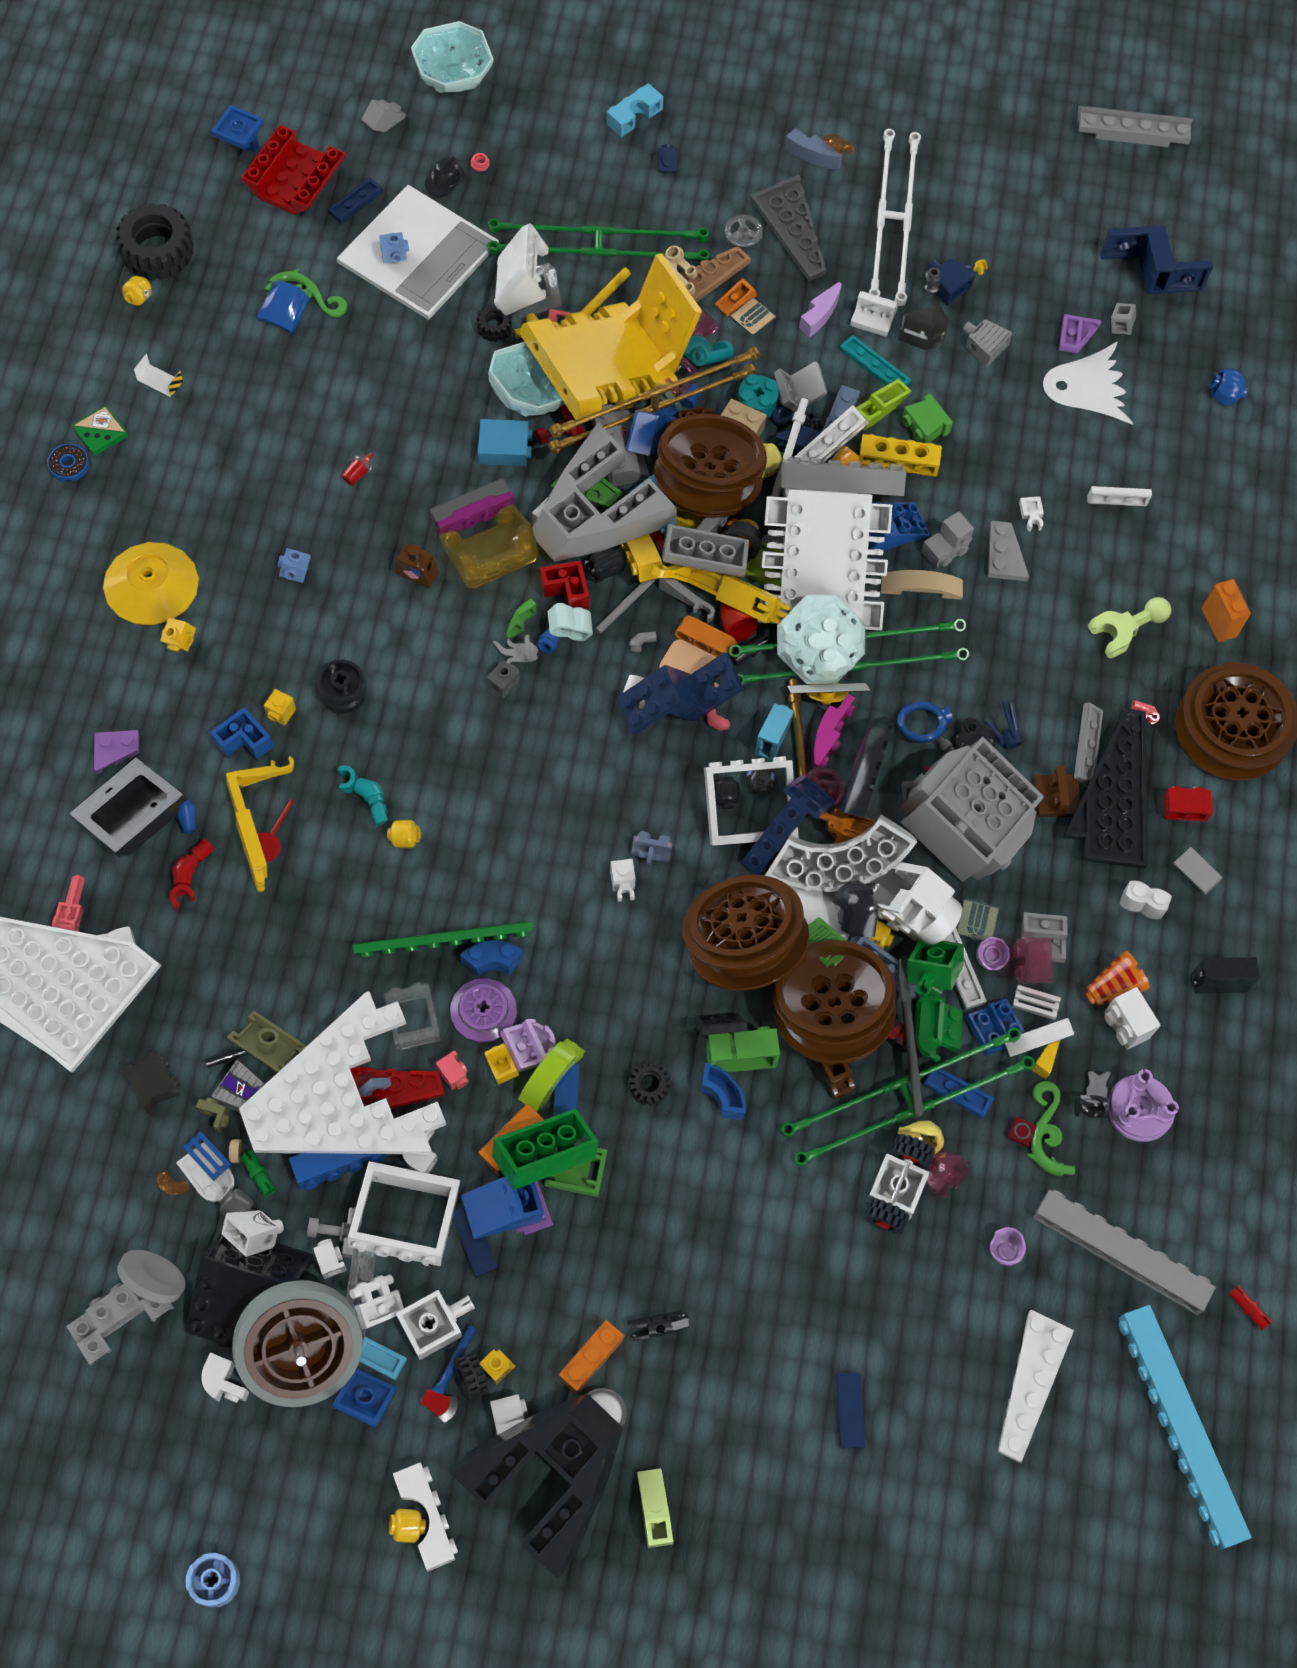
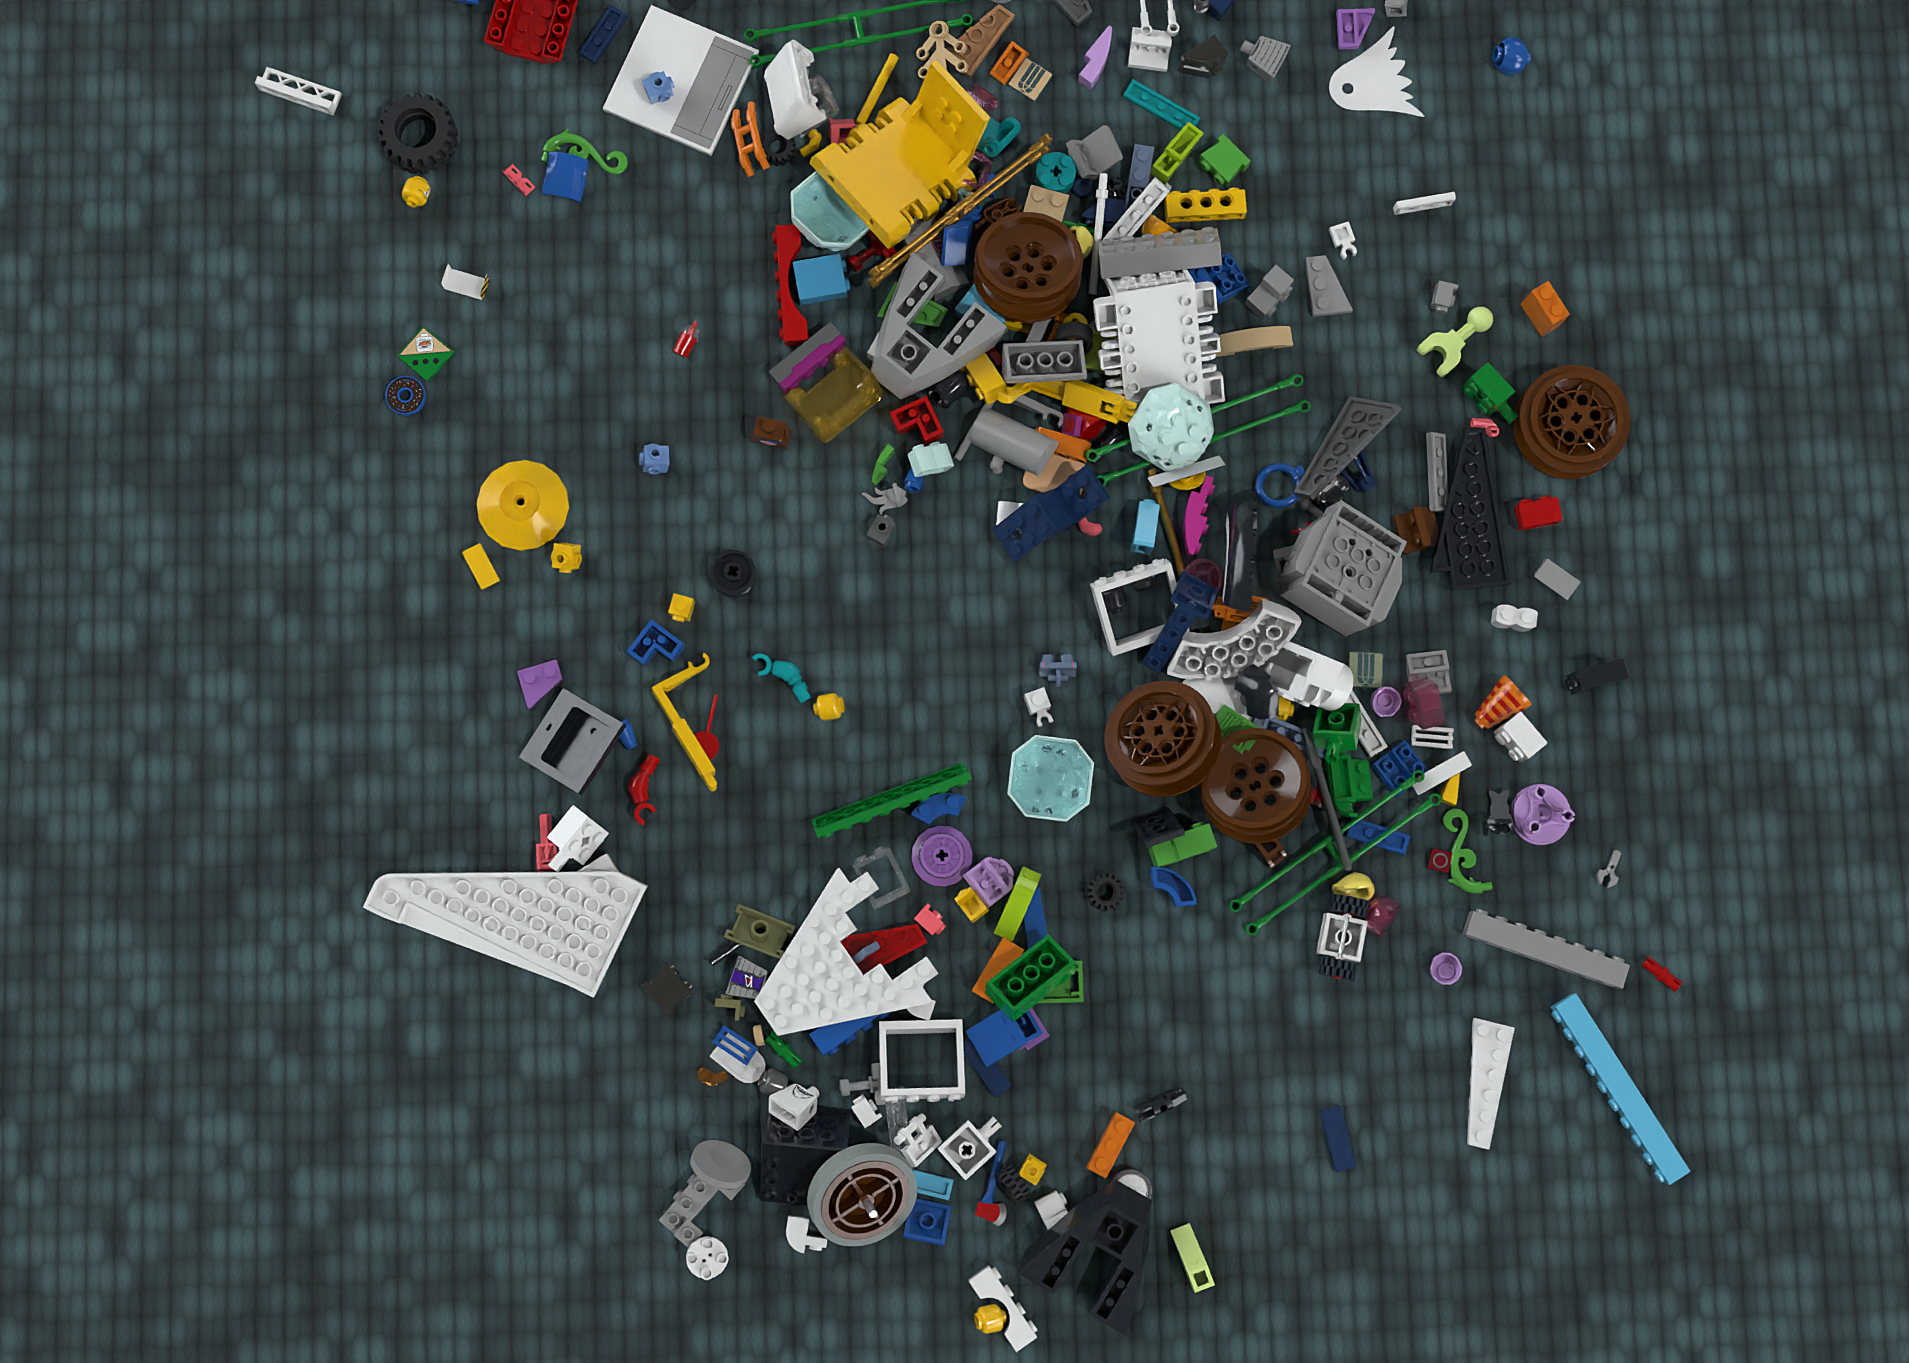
camera: 15 degrees left, 15 degrees up
none -> white fence [255,67,342,115]
none -> yellow slope [462,543,500,590]
none -> coral piece [501,164,536,197]
none -> white brick [547,805,609,872]
none -> white plate [686,1236,729,1280]
none -> orange piece [731,102,770,177]
none -> red arch [772,224,808,346]
none -> light grey brick [970,408,1059,477]
none -> clear light blue rock [1007,735,1094,822]
none -> tile [1061,413,1082,437]
none -> dark grey wing [1294,396,1402,500]
none -> light grey brick [1431,280,1459,314]
none -> green brick [1462,362,1519,424]
none -> light grey bar [1596,850,1621,888]

